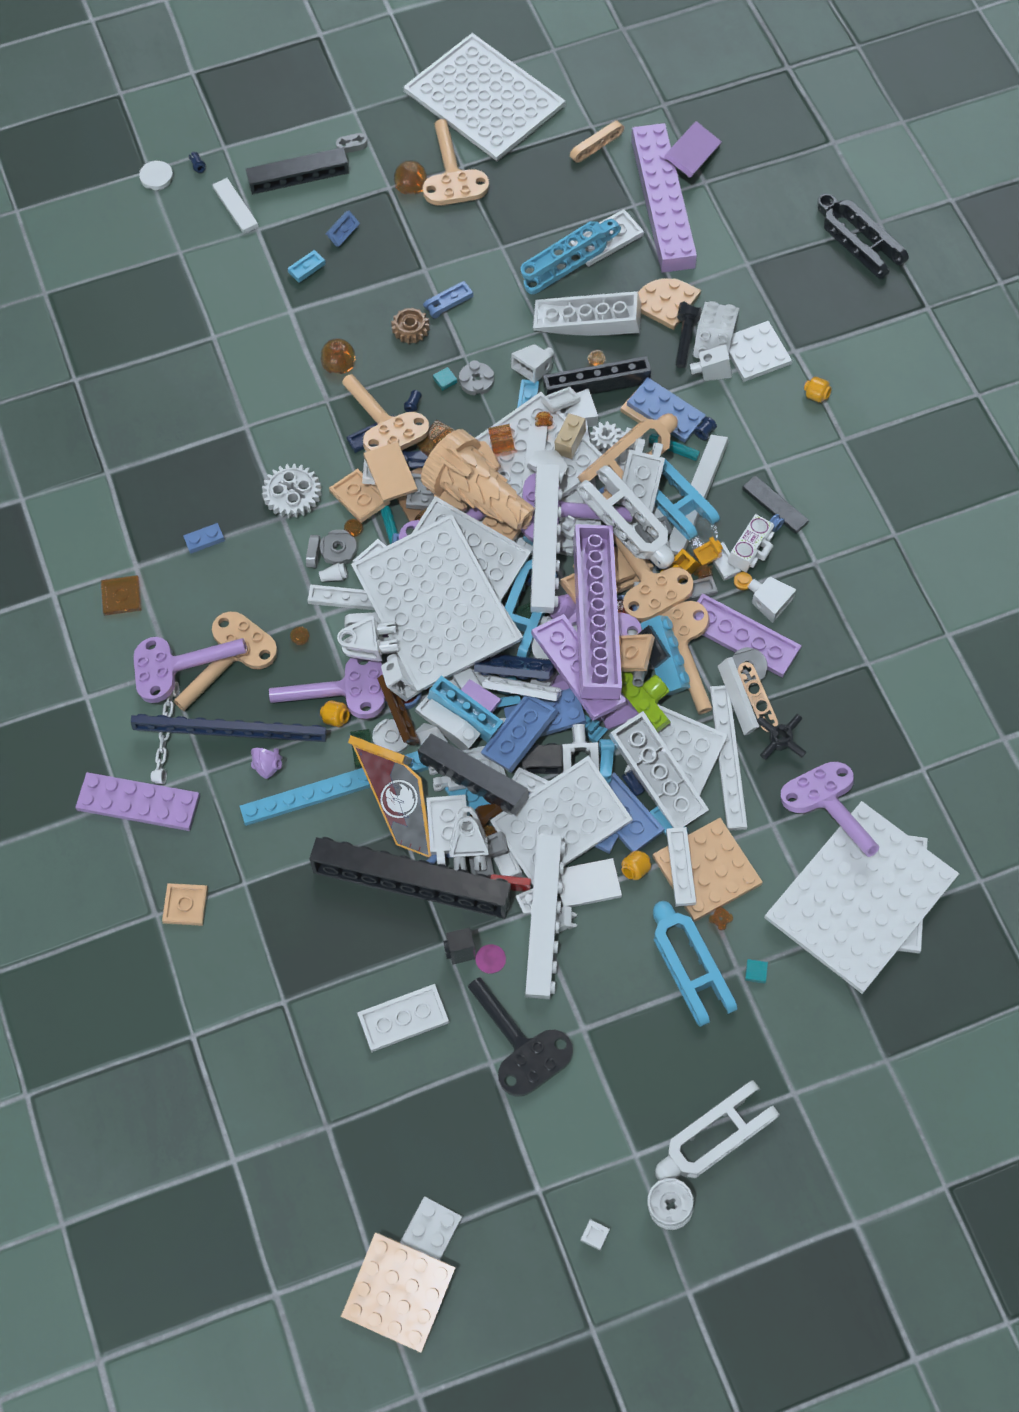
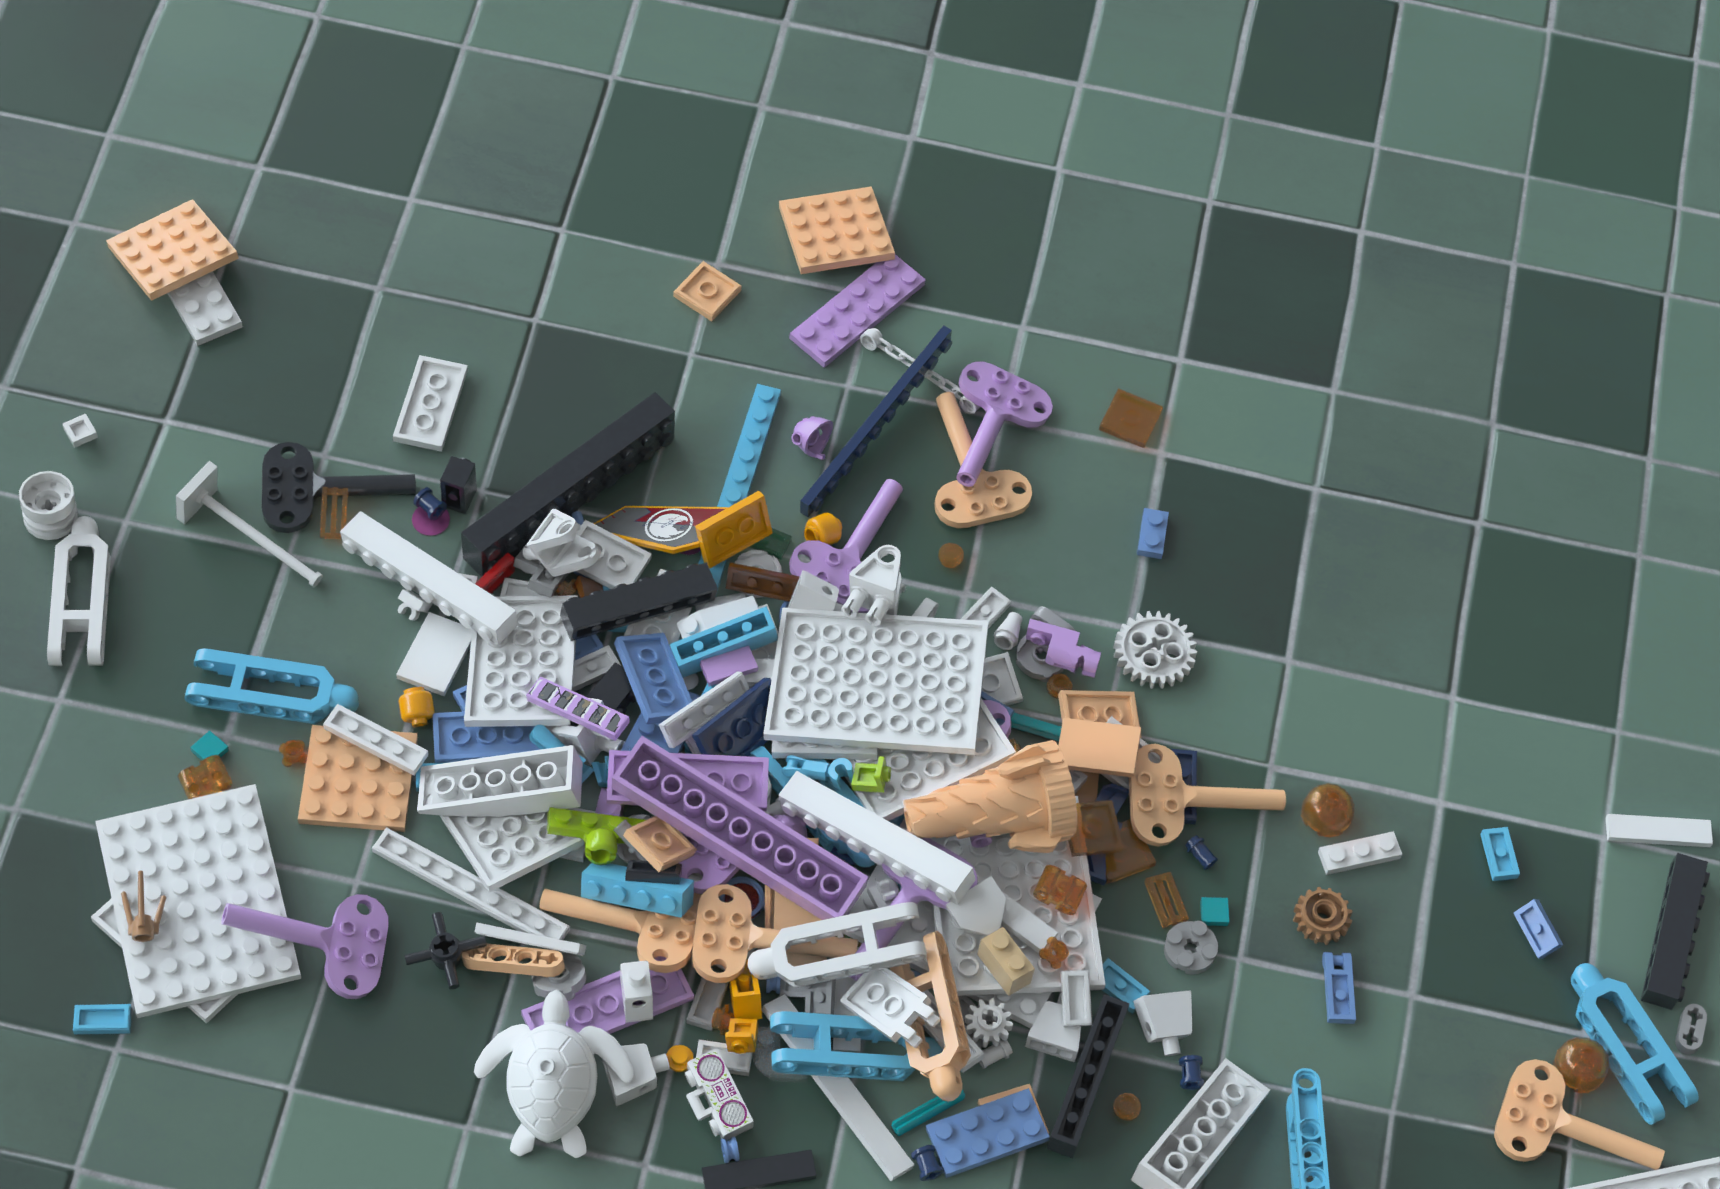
camera: 115 degrees right, 5 degrees down
none -> medium azure tile [73,1004,132,1034]
none -> medium nougat plant [121,870,166,942]
none -> white tile [176,461,323,587]
none -> clear orange piece [178,755,233,799]
none -> clear orange tile [320,487,348,539]
none -> dark blue bush [413,487,447,520]
none -> white animal [474,989,634,1158]
none -> tile [526,677,630,741]
none -> white torso [620,961,653,1023]
none -> light nougat plate [779,186,895,274]
none -> medium azure piece [782,755,854,790]
none -> lime bracket [851,756,891,793]
none -> lavender plate [1026,619,1101,678]
none -> clear orange tile [1145,872,1189,928]
none -> dark blue bush [1179,1055,1205,1090]
none -> white plate [1318,831,1402,875]
none -> medium azure piece [1571,963,1699,1125]

